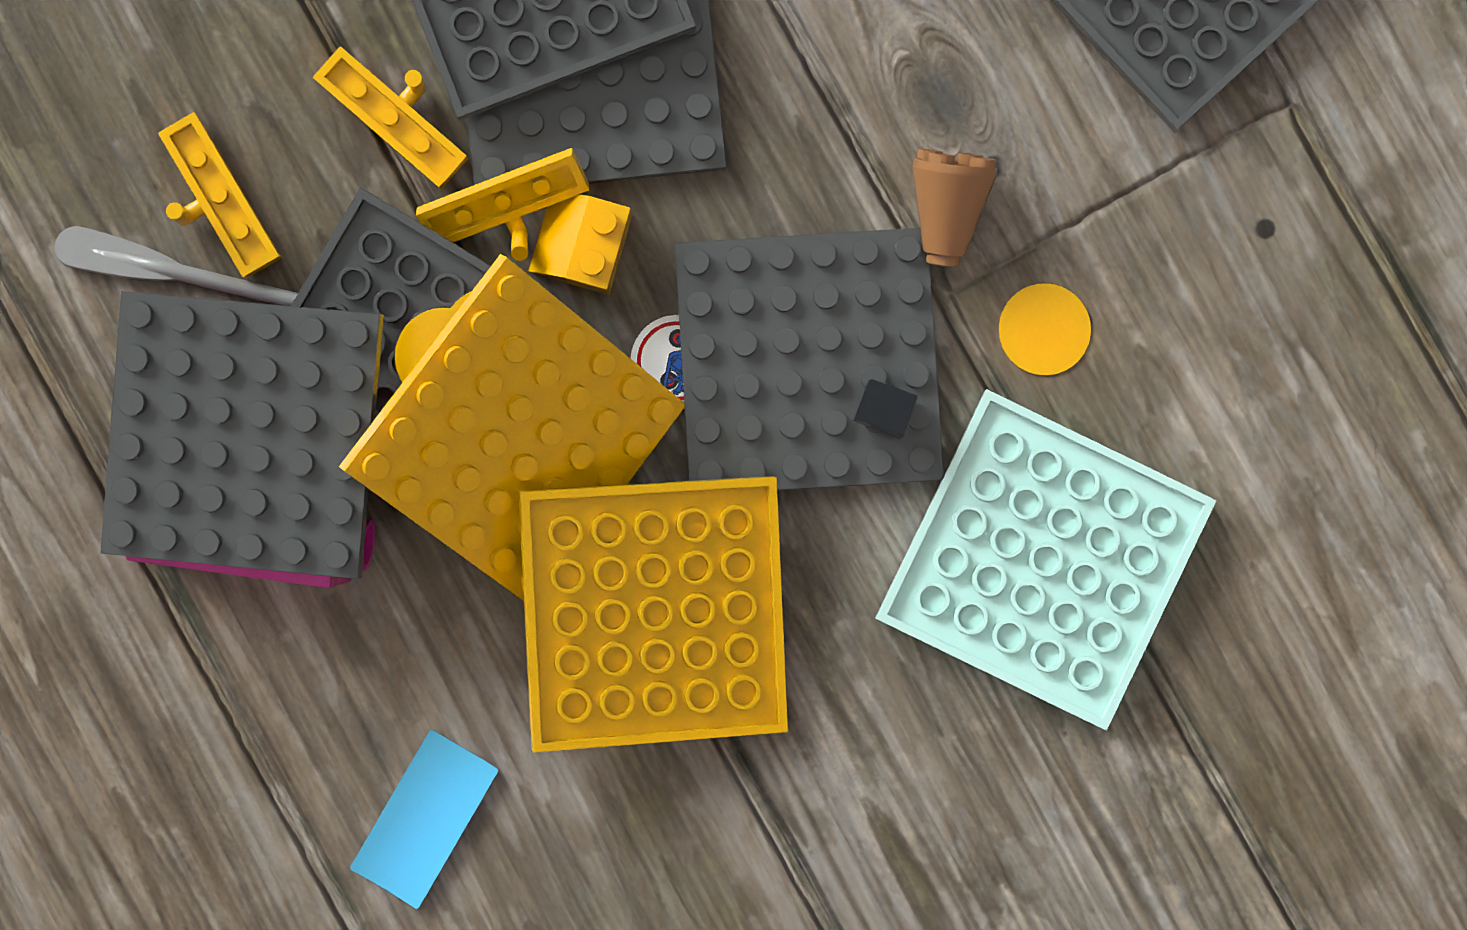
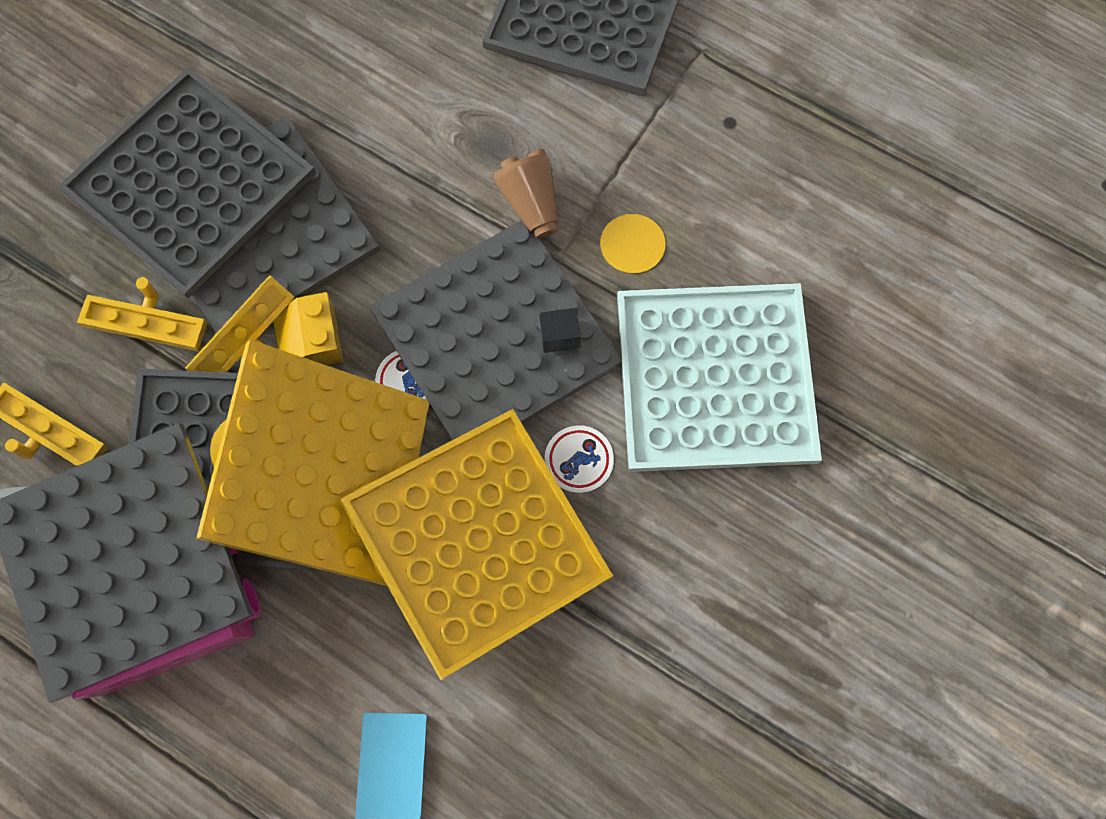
camera: 30 degrees left, 15 degrees down
none -> white sticker [545,426,614,493]

